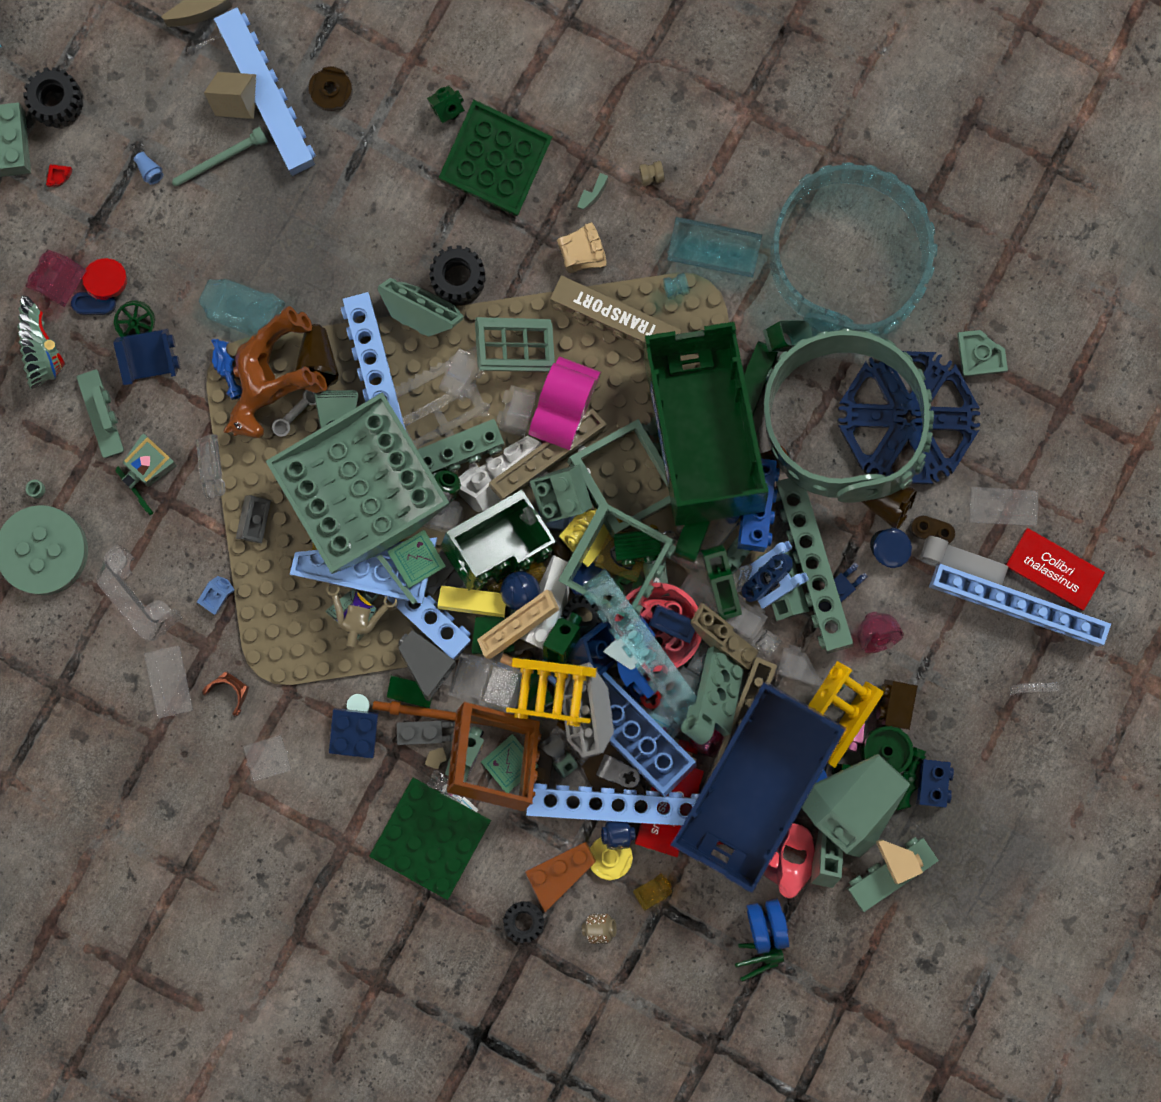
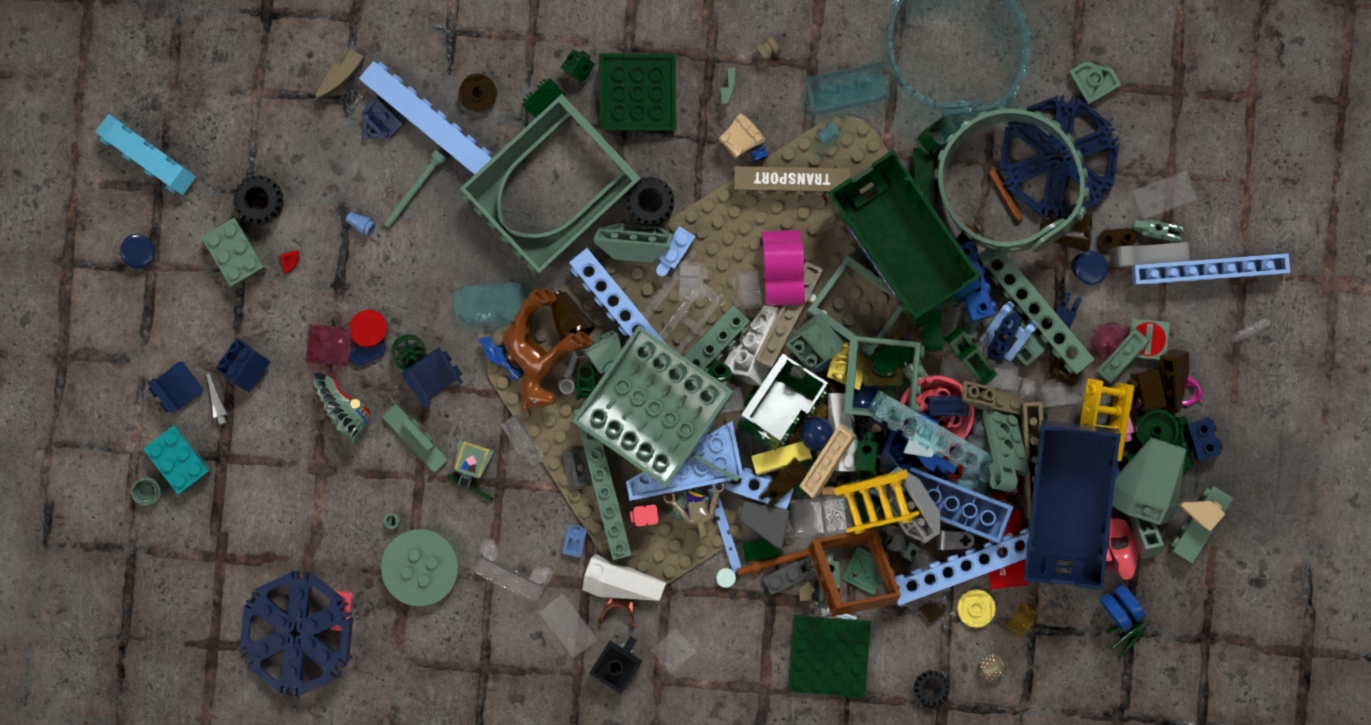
camera: 25 degrees left, 5 degrees up
dark tan slope [204,72,256,119] -> none
dark blue plate [329,708,379,758] -> none
clear green sticker [387,530,446,588] -> none
sand green piece [475,317,555,372] -> none
dark orange wing [525,842,596,912] -> none
dark blue head [601,821,635,850] -> none
red tile [1006,528,1105,611] -> none
none -> dark blue slope [361,96,405,138]
none -> sand green panel [460,94,641,273]
none -> dark green brick [522,78,566,118]
none -> sand green brick [574,409,632,560]
none -> dark green piece [576,364,596,400]
none -> white wedge [582,554,667,601]
none -> black hinge [589,636,642,694]
none -> coral brick [630,504,659,526]
none -> light blue brick [656,226,696,277]
none -> light blue piece [708,487,741,573]
none -> blue bush [750,146,769,162]
none -> dark brown hinge [759,457,809,508]
none -> dark brown tile [918,604,945,623]
none -> dark orange bar [988,169,1023,222]
none -> dark brown cone [1049,361,1078,386]
none -> sand green tile [1096,329,1150,384]
none -> piece [1130,318,1170,360]
none -> sand green hinge [1133,219,1183,243]
none -> dark brown slope [1160,349,1190,413]
none -> dark pink piece [1182,375,1203,406]

